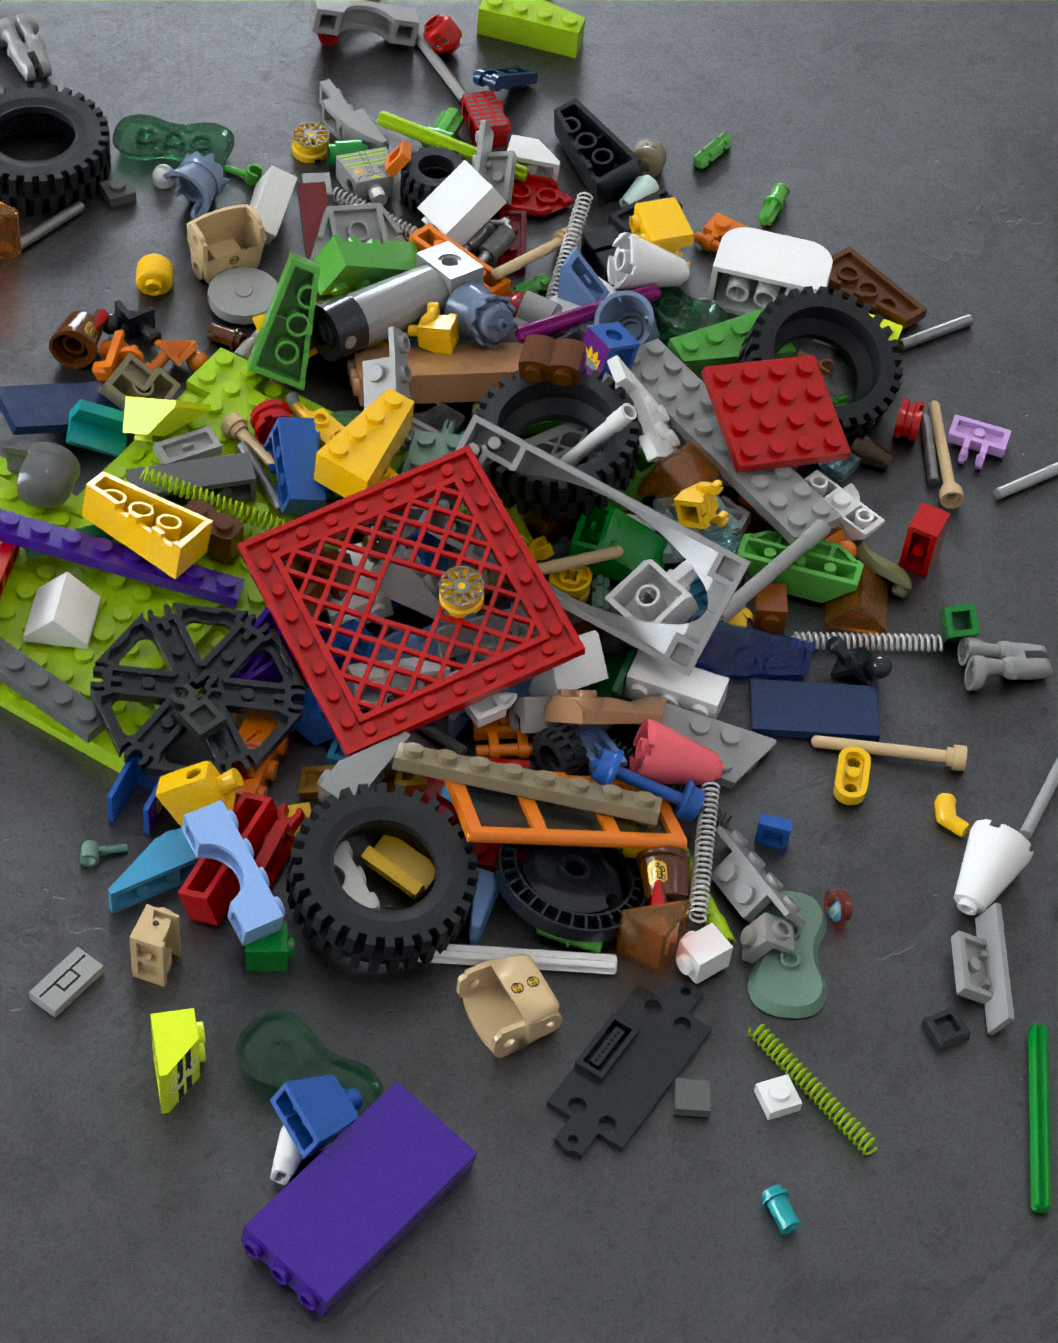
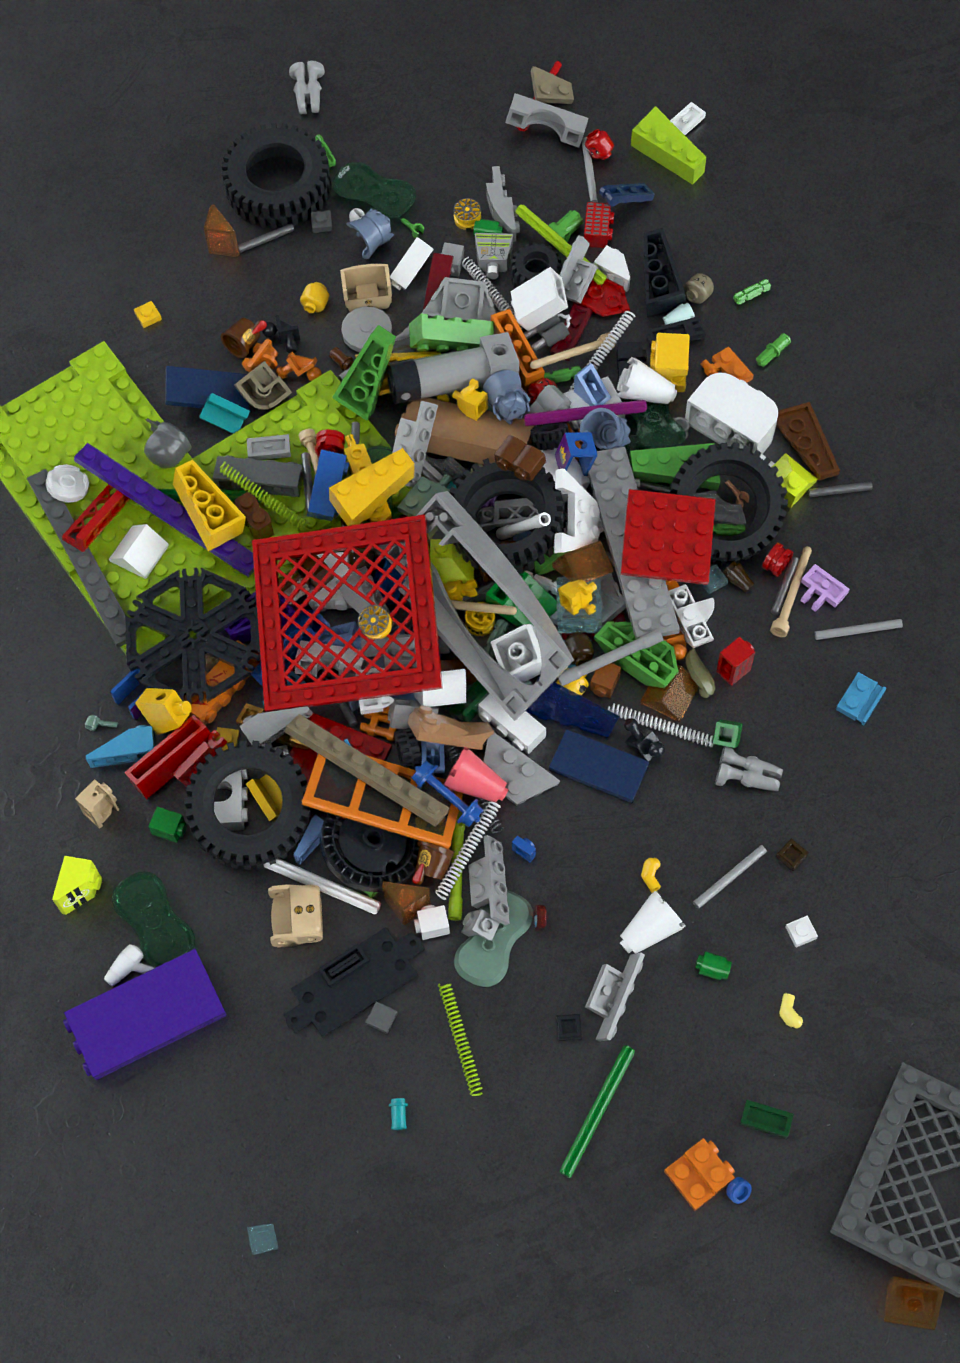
camera: 30 degrees right, 15 degrees up
light grey tile [29,947,104,1018] -> none
neon yellow slope [122,396,211,442] -> none
pearl dark grey plate [169,683,227,743] -> none
light blue arch [182,800,285,946] -> none
blue torso [270,1074,363,1159] -> none
orange tile [385,139,412,177] -> none
white plate [754,1074,802,1120] -> none
tan piece [811,735,967,771] -> none
yellow plate [833,746,871,805] -> none

